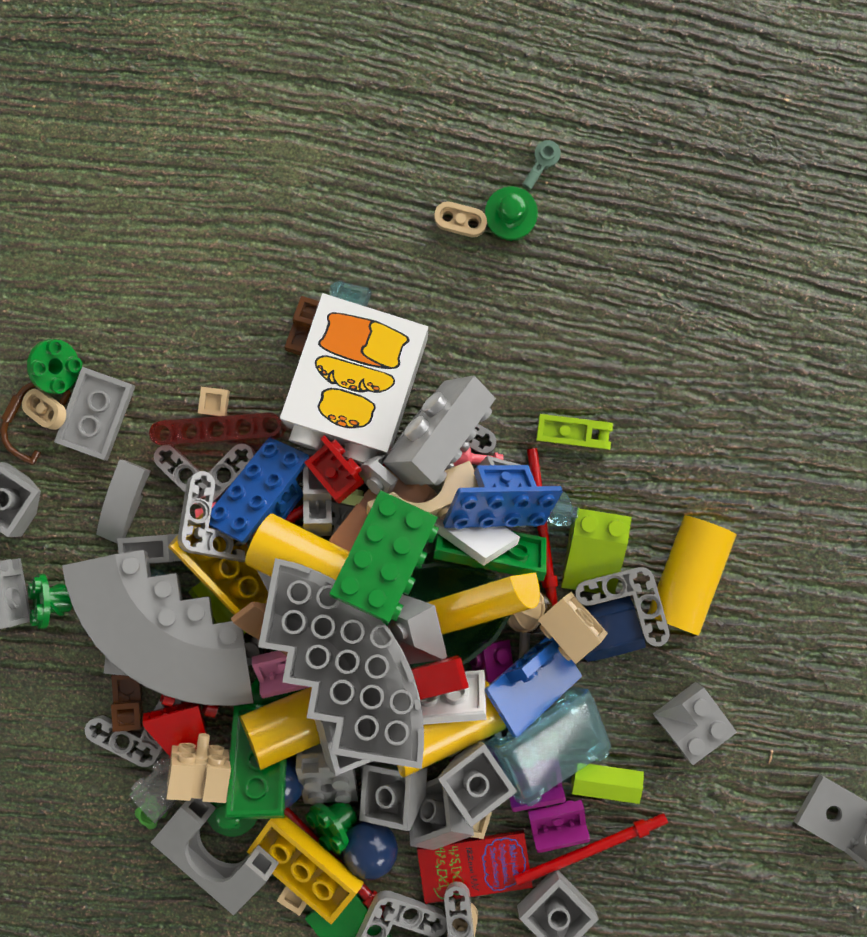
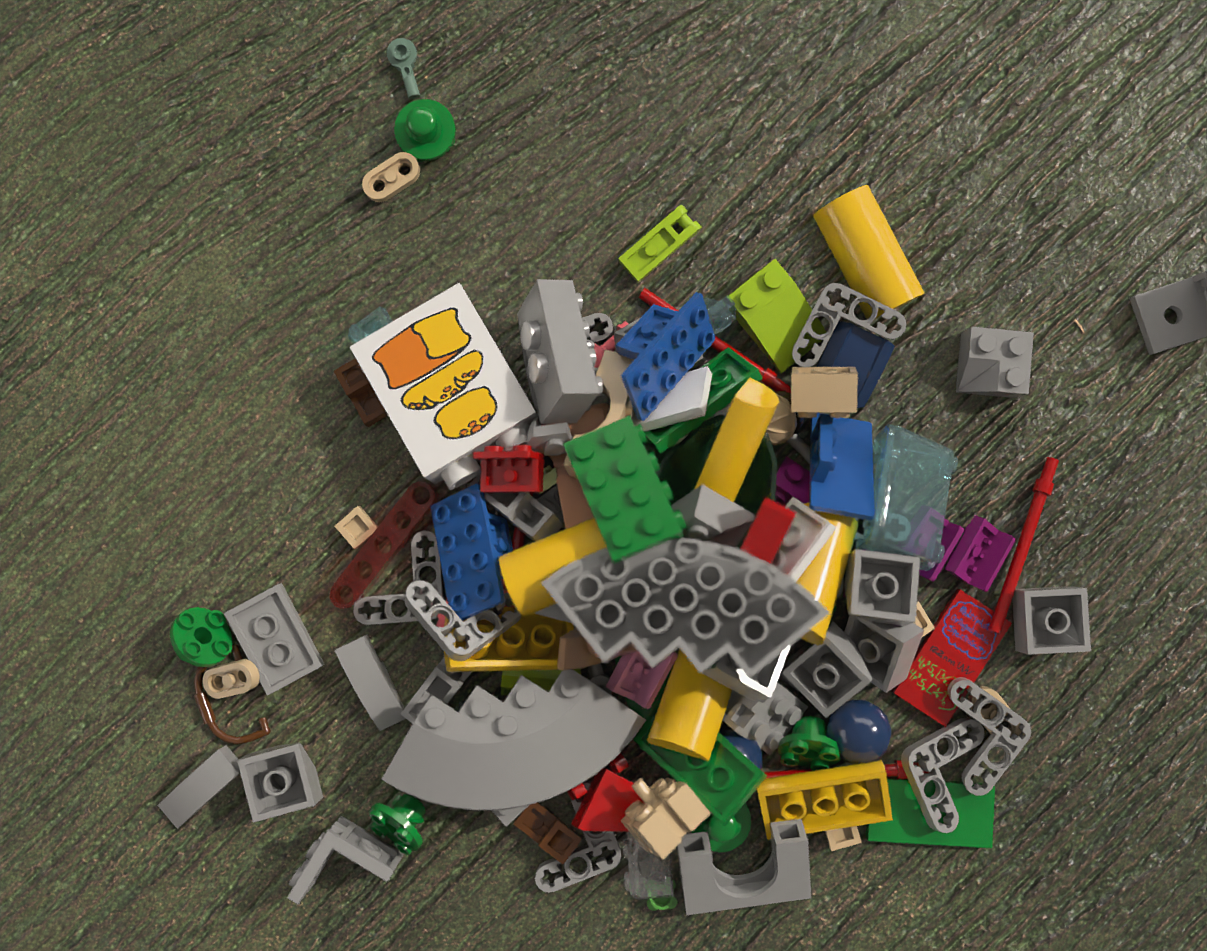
camera: 55 degrees left, 0 degrees up
lime piece [571,762,644,804] -> none

